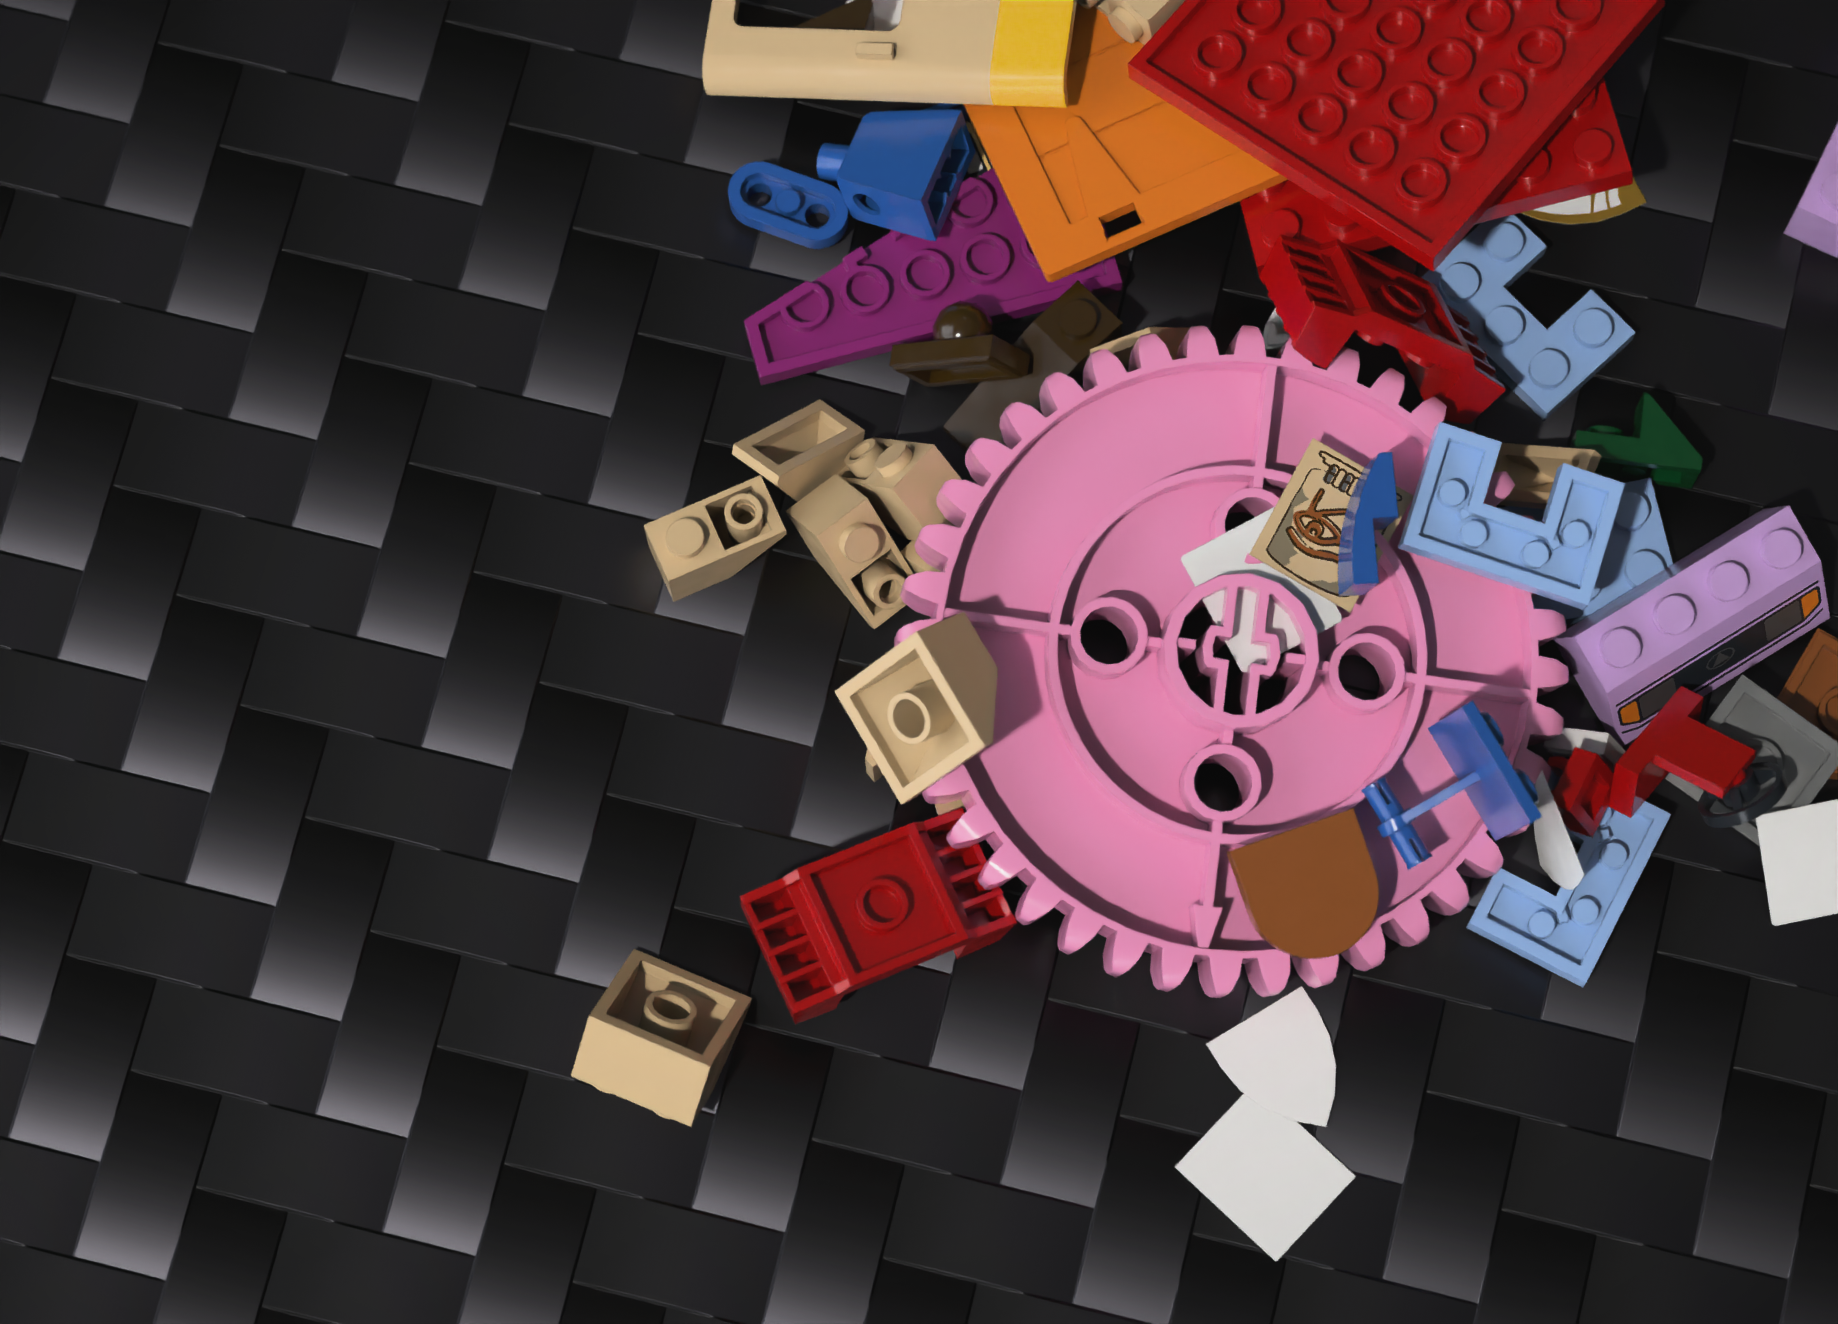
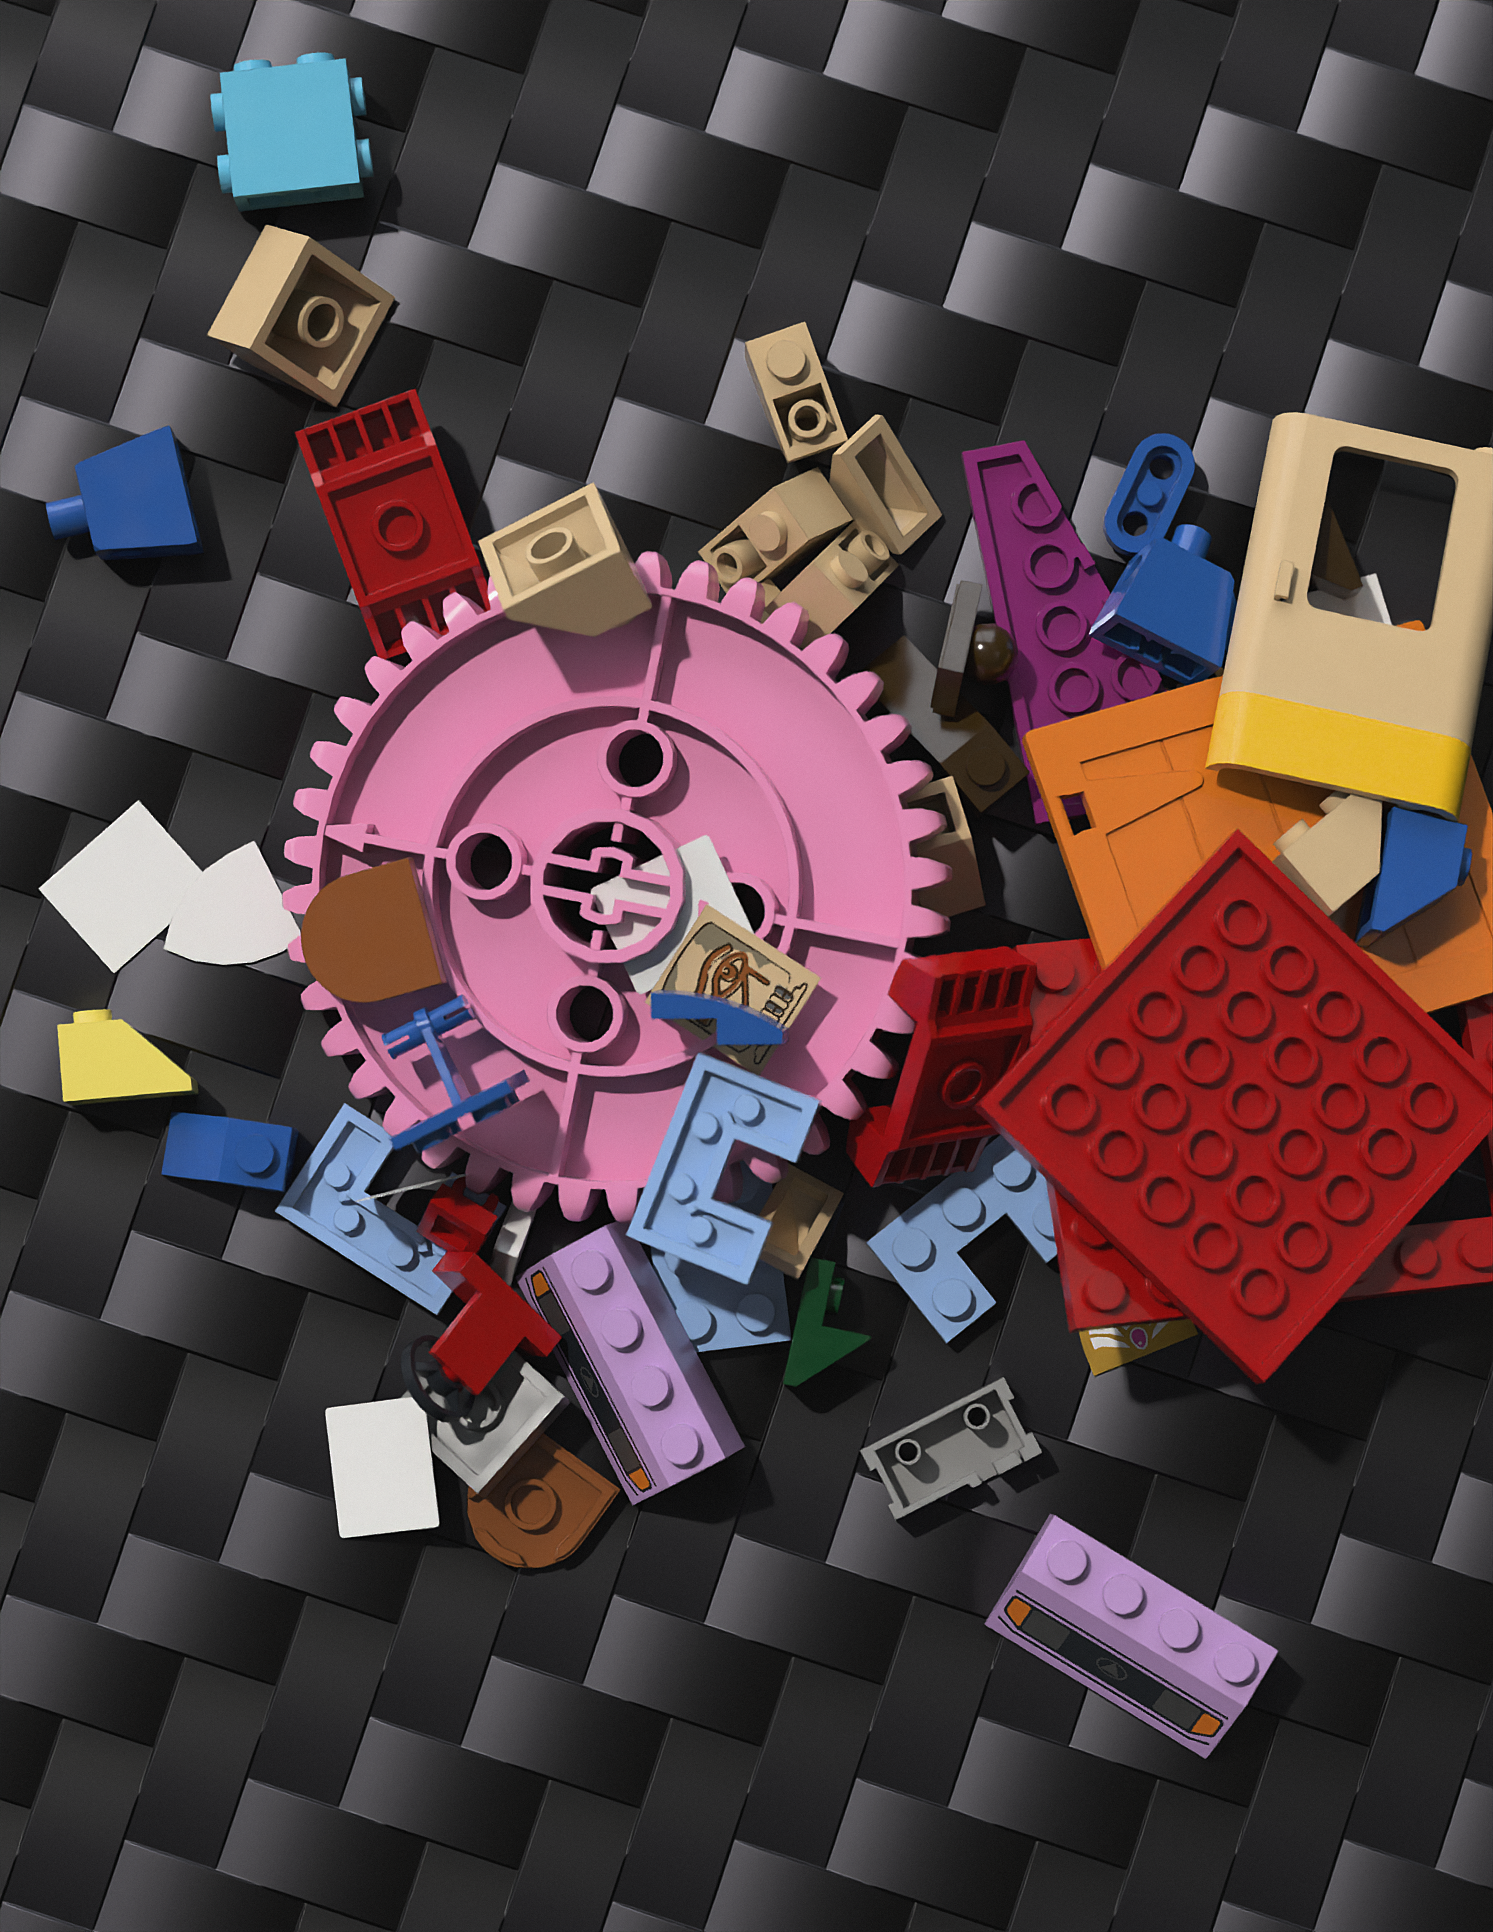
camera: 90 degrees right, 10 degrees up
none -> blue torso [46,426,204,560]
none -> light yellow slope [57,1009,198,1105]
none -> blue slope [161,1112,299,1194]
none -> medium azure brick [211,52,373,211]
none -> light grey piece [859,1377,1042,1520]

